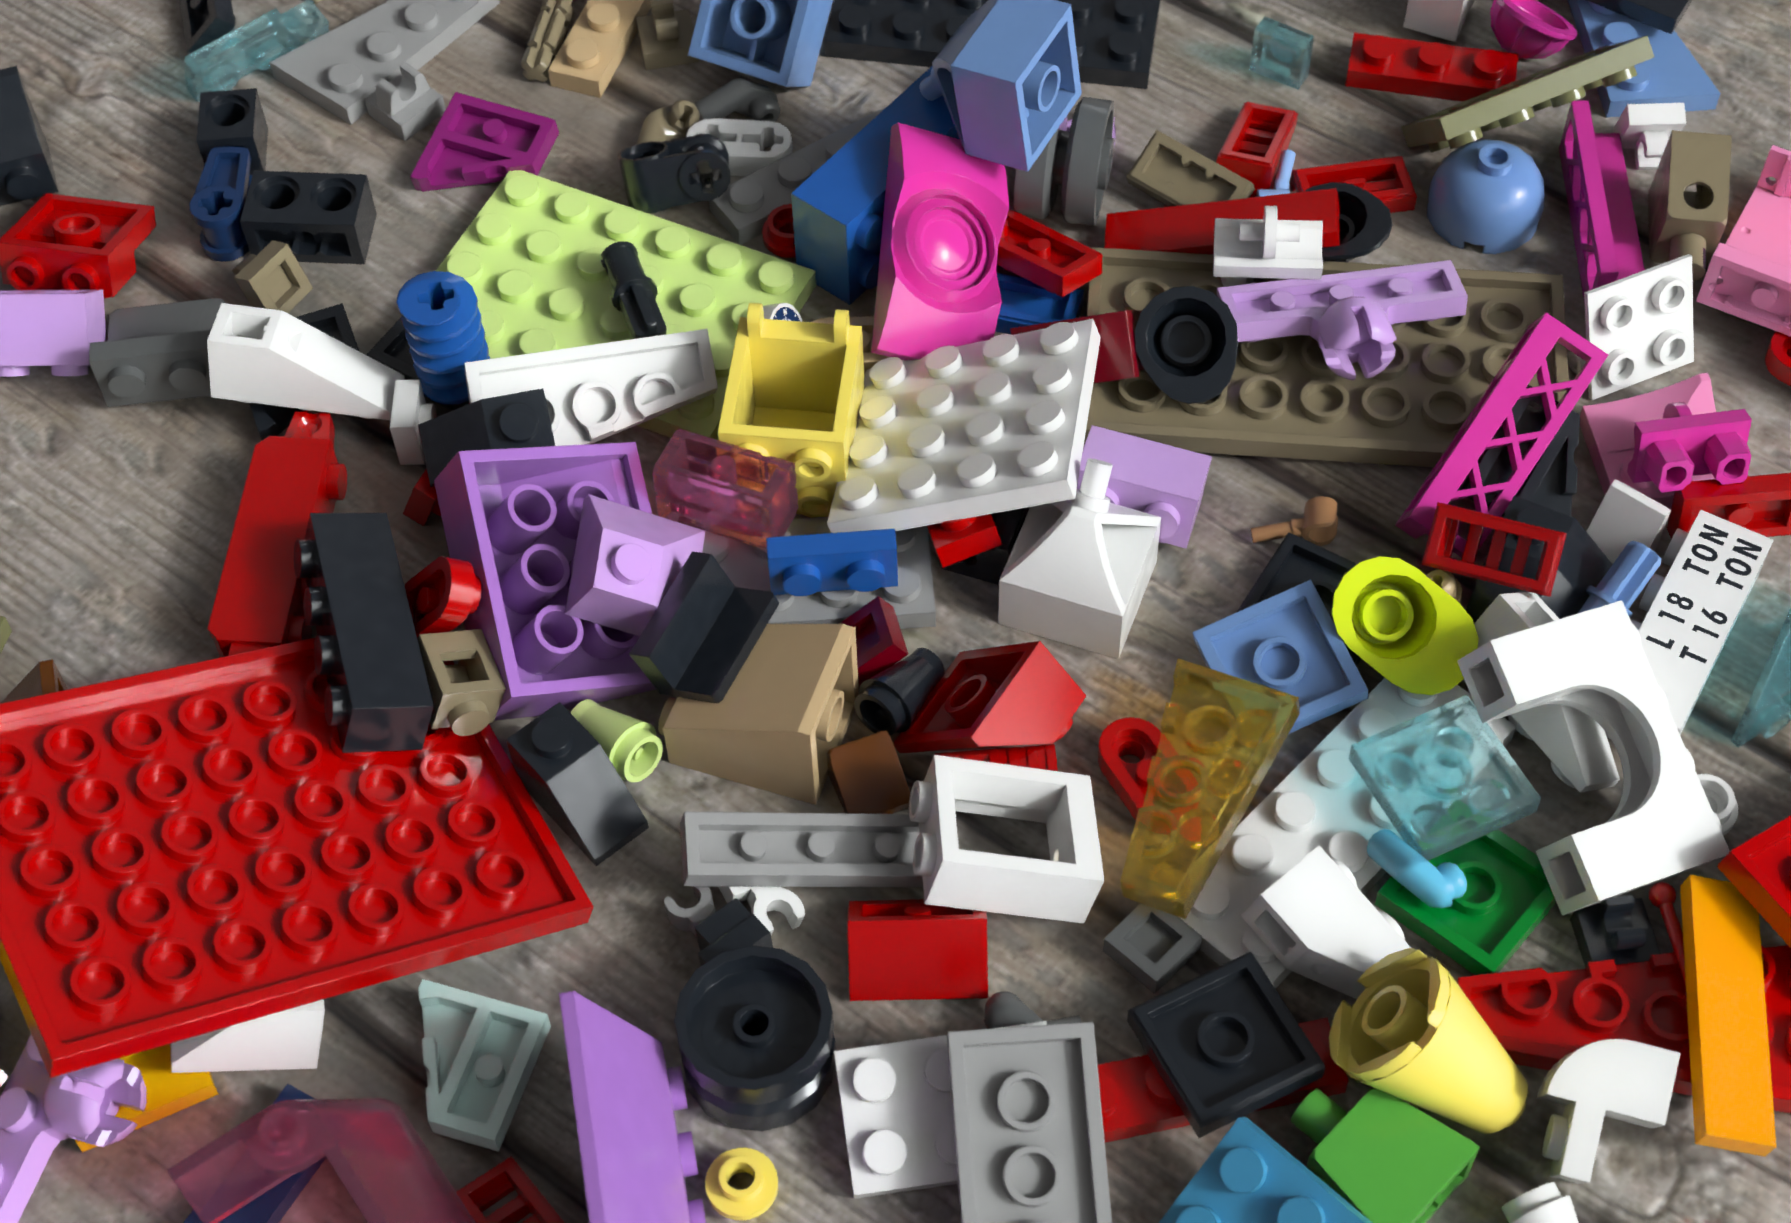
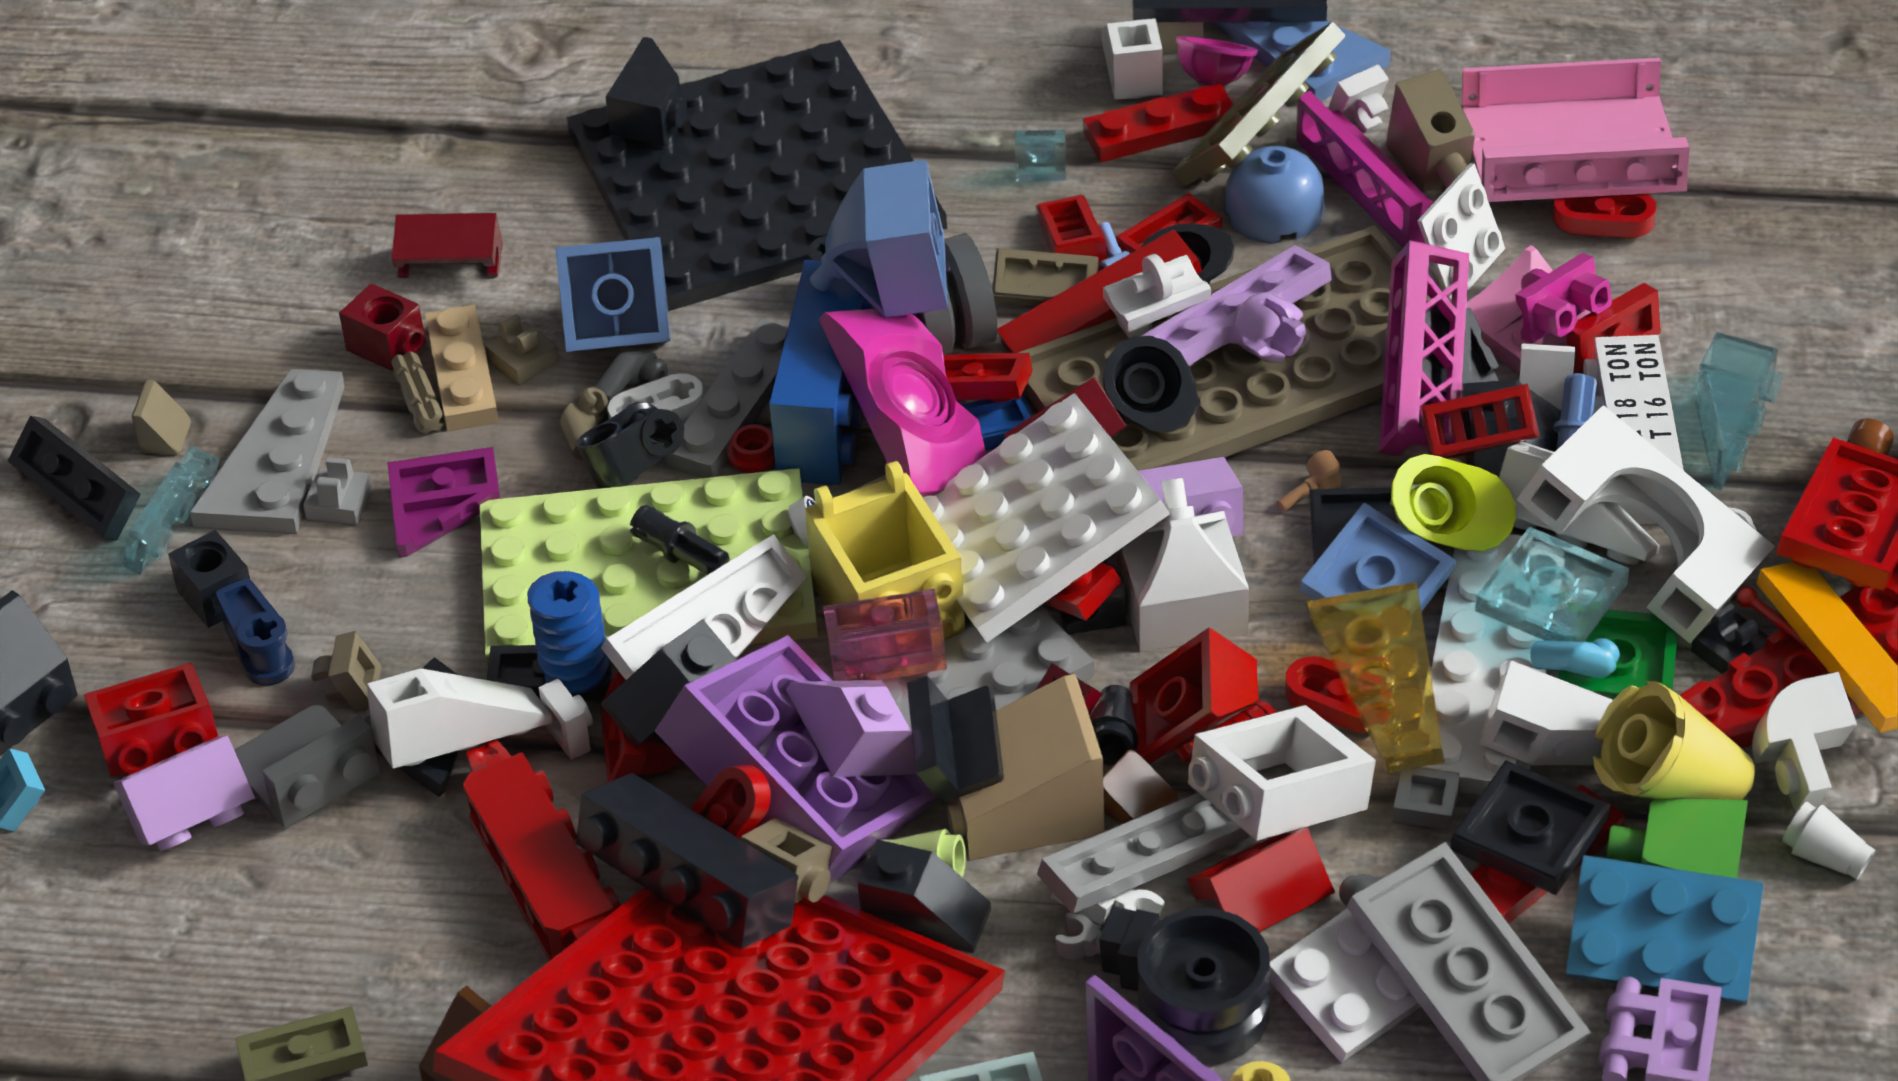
camera: 30 degrees left, 10 degrees down
black brick [240,171,377,264] -> none
blue plate [766,528,898,596] -> none

